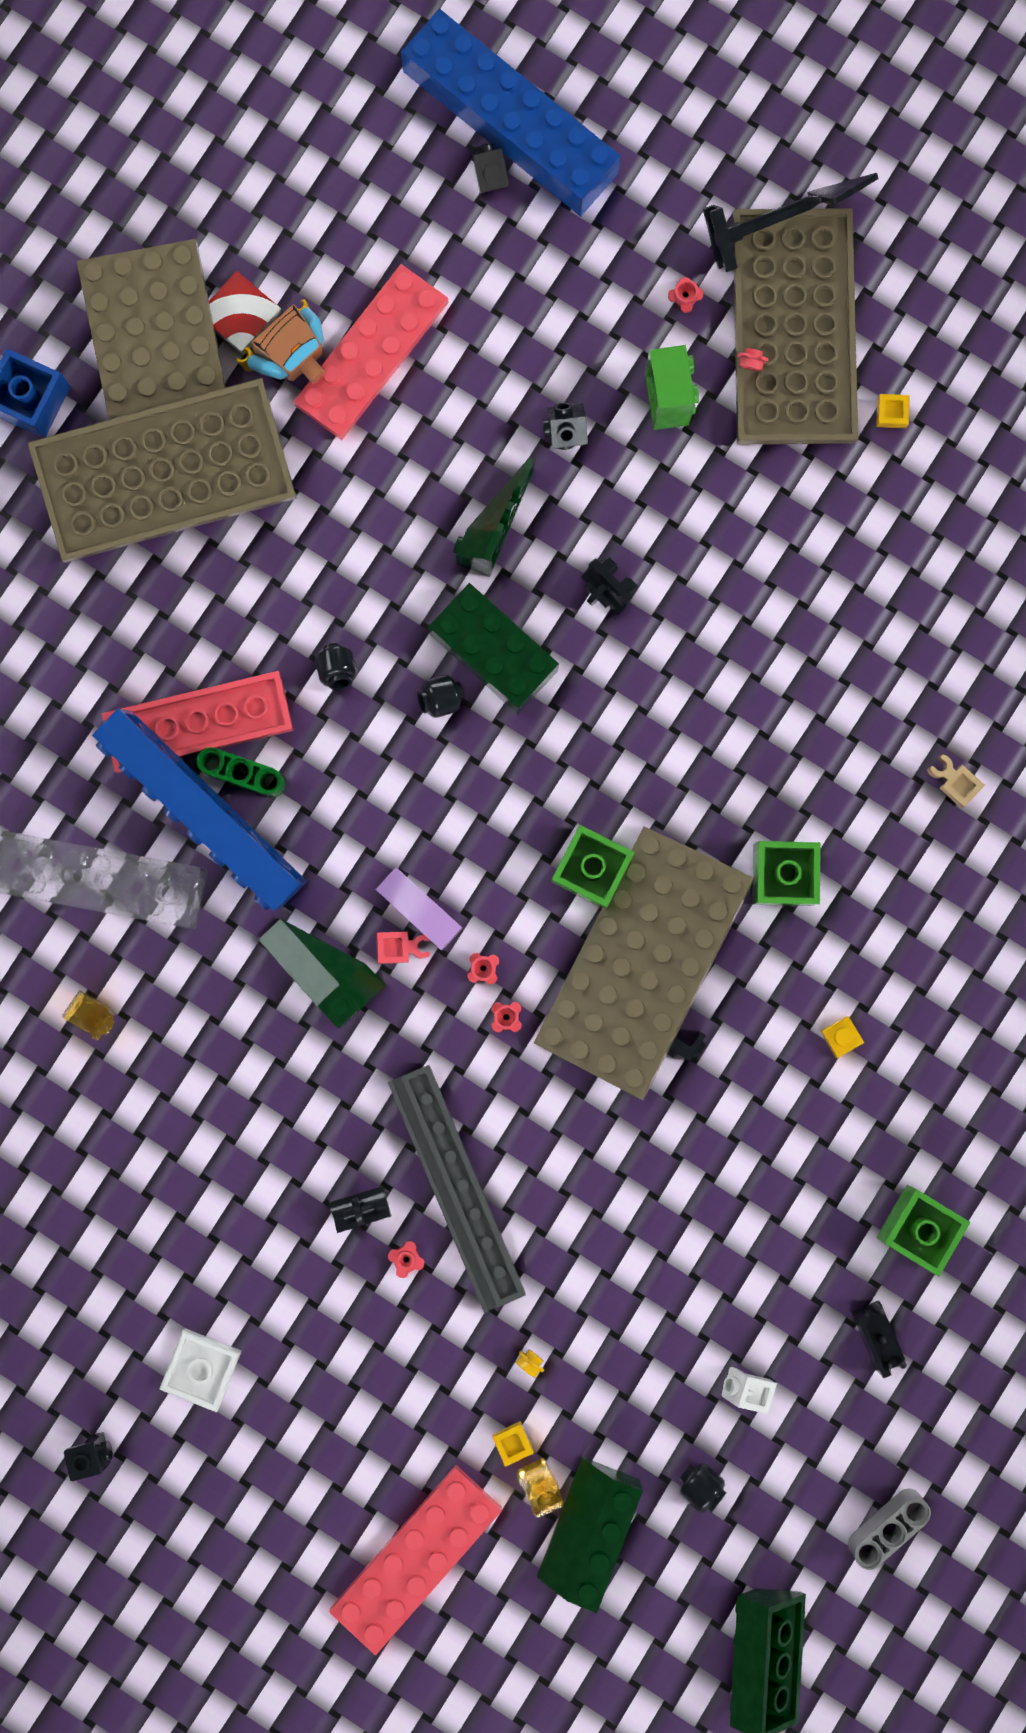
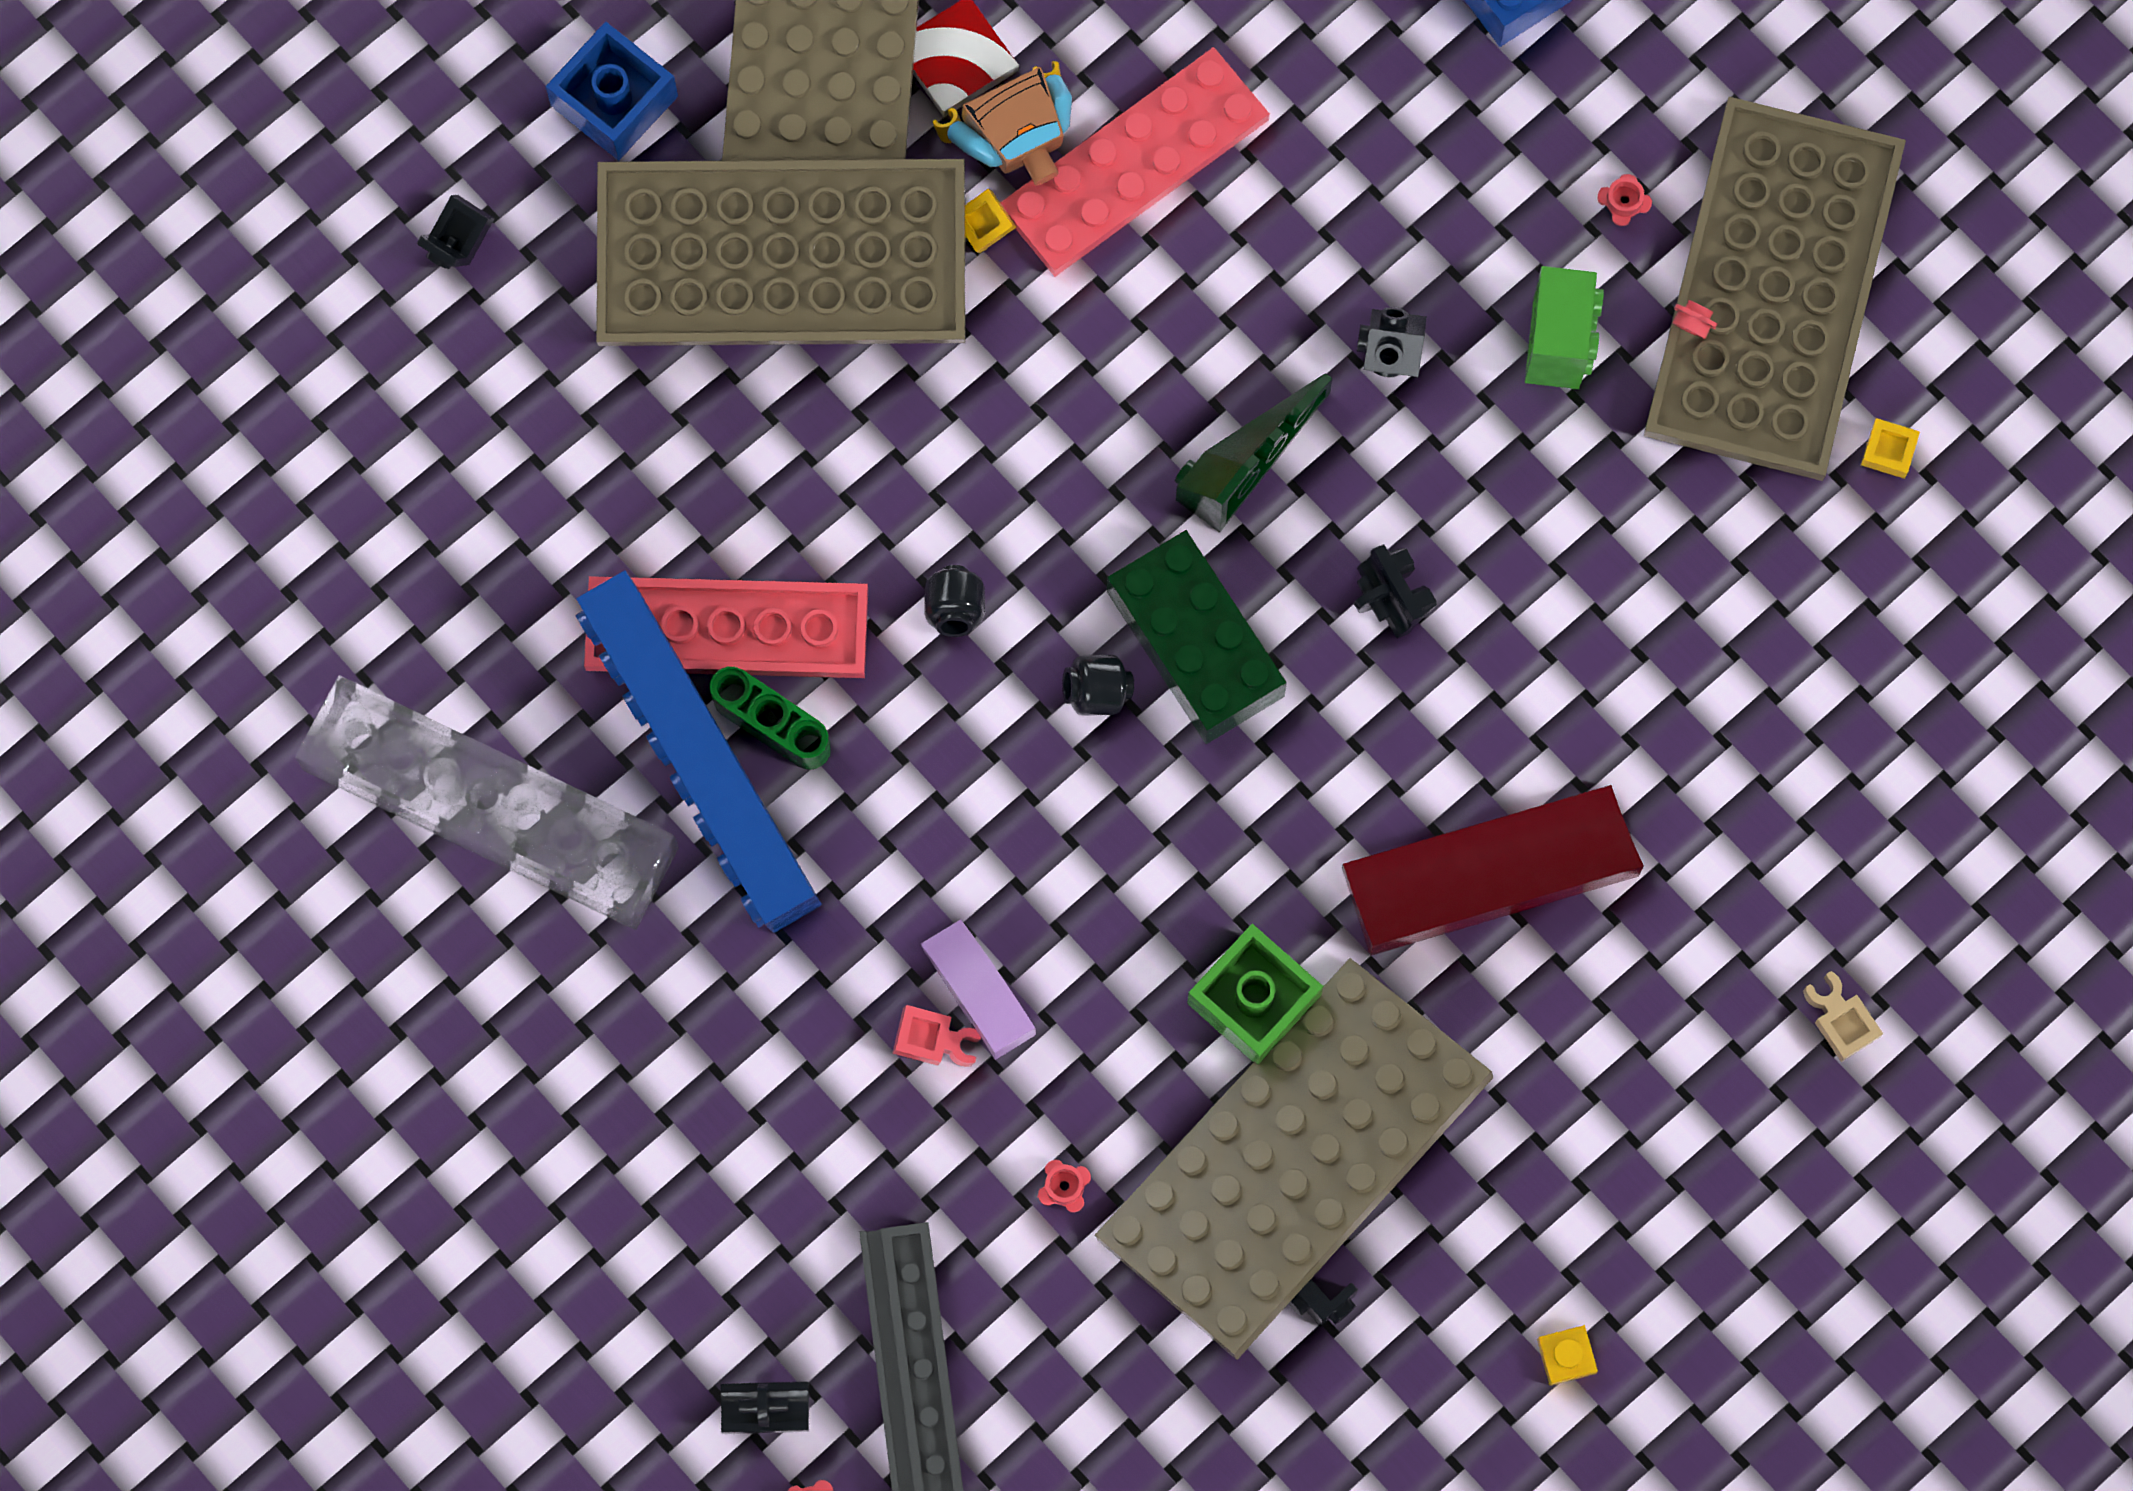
camera: 15 degrees right, 10 degrees down
clear yellow bracket [62,990,115,1041] -> none
dark green wedge [258,919,386,1029] -> none
coral plate [467,953,499,985] -> none
black piece [703,173,879,272] -> none
bright green brick [752,841,821,906] -> none
none -> yellow plate [965,189,1017,253]
none -> dark red arch [1342,785,1644,956]

